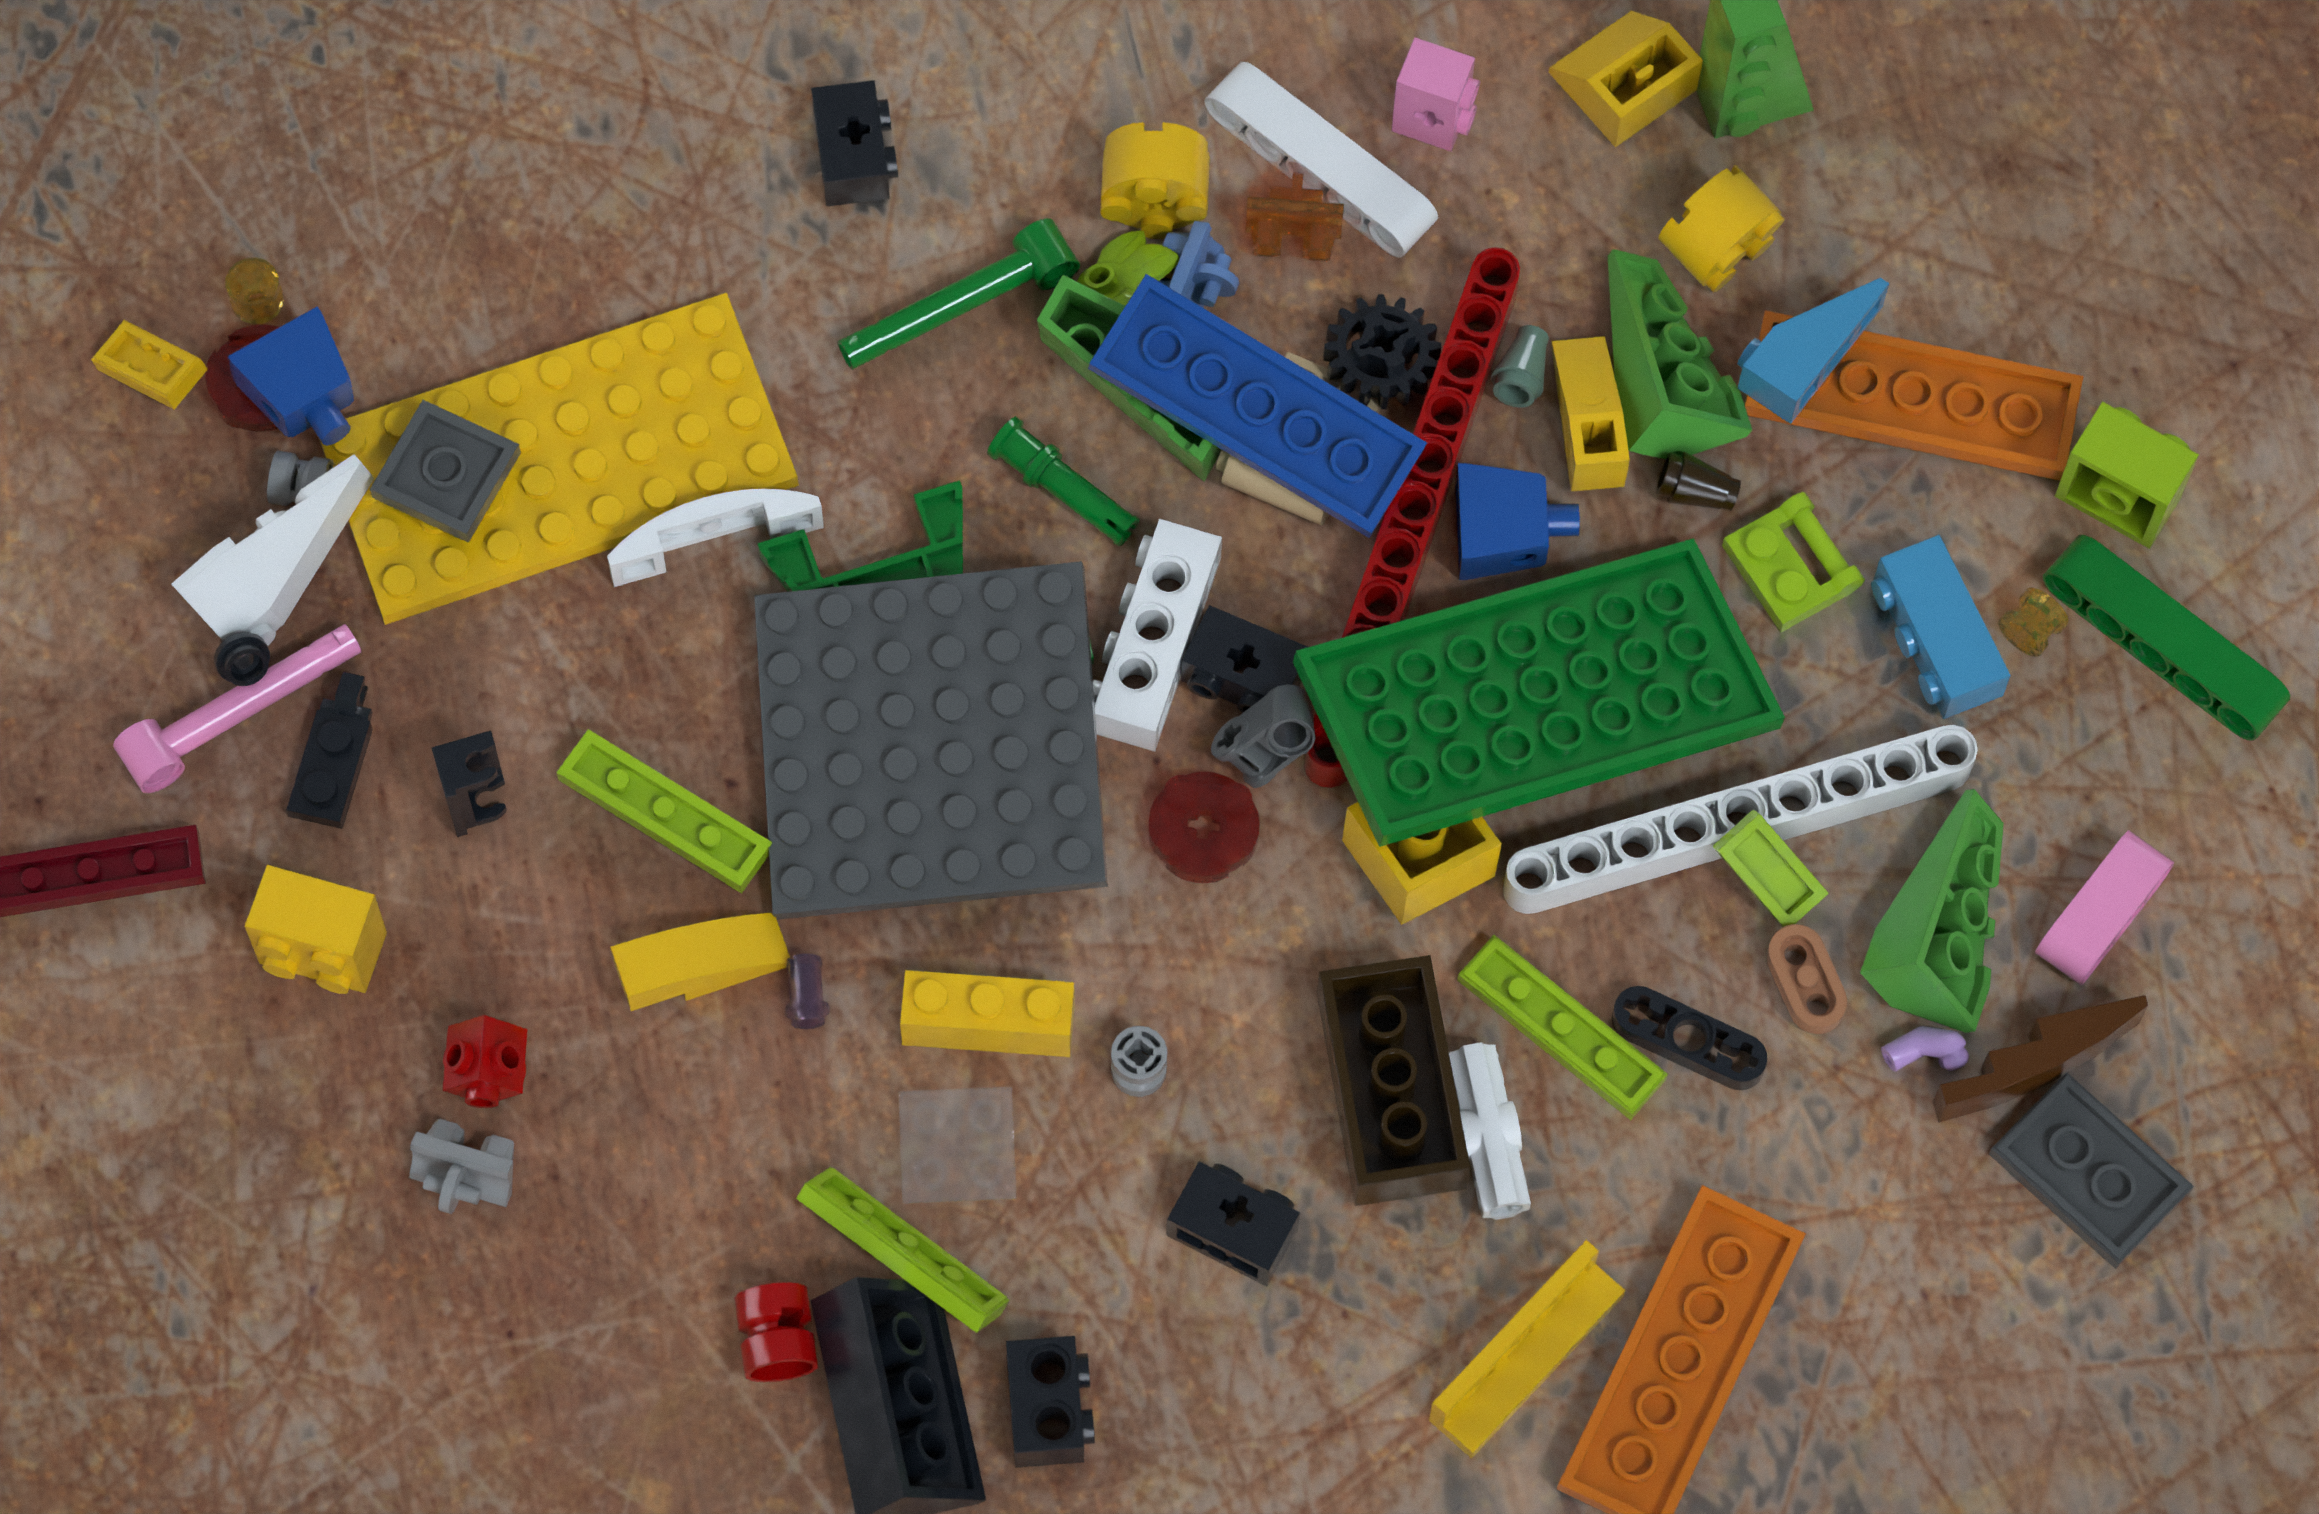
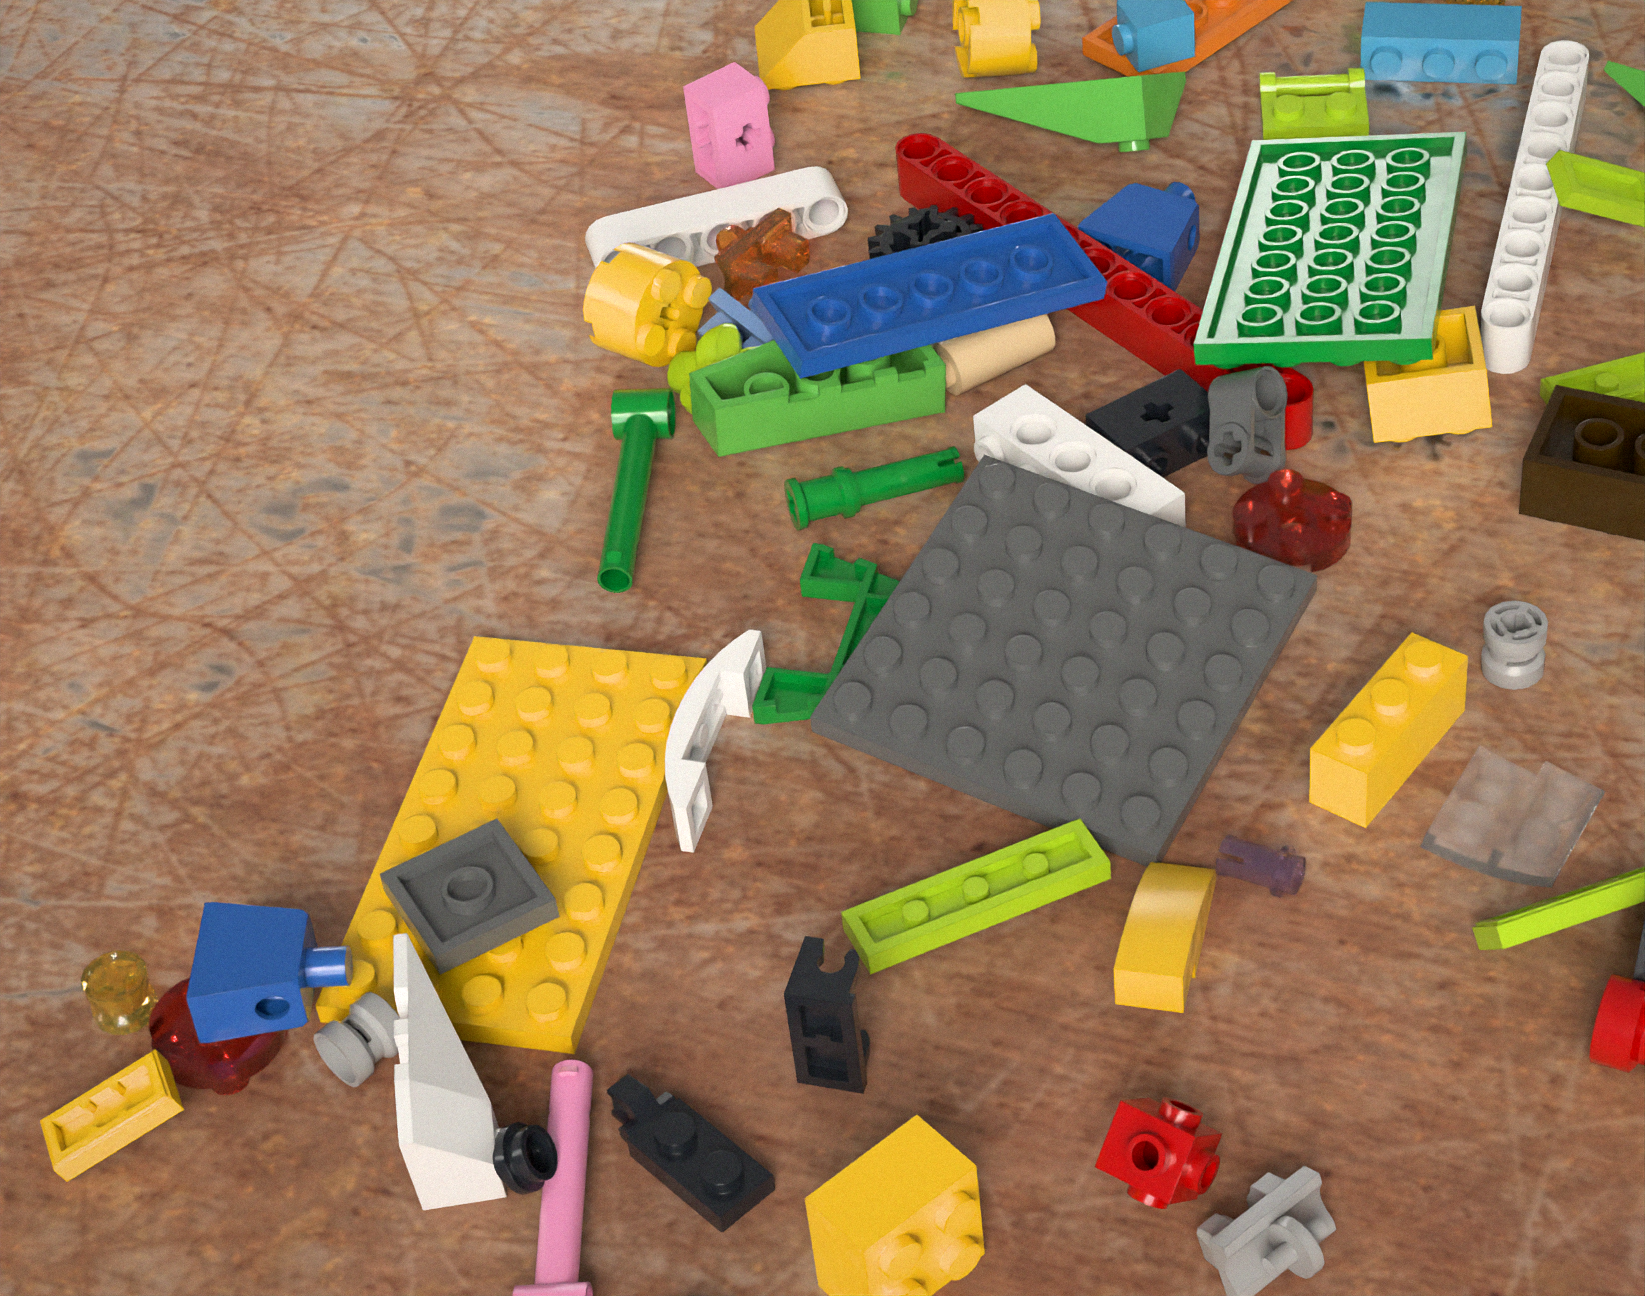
camera: 50 degrees left, 25 degrees down
black brick [811,80,898,207] -> none
sand green cone [1491,325,1549,408] -> none
yellow slope [1551,336,1630,492] -> none
dark brown cone [1656,451,1741,511] -> none

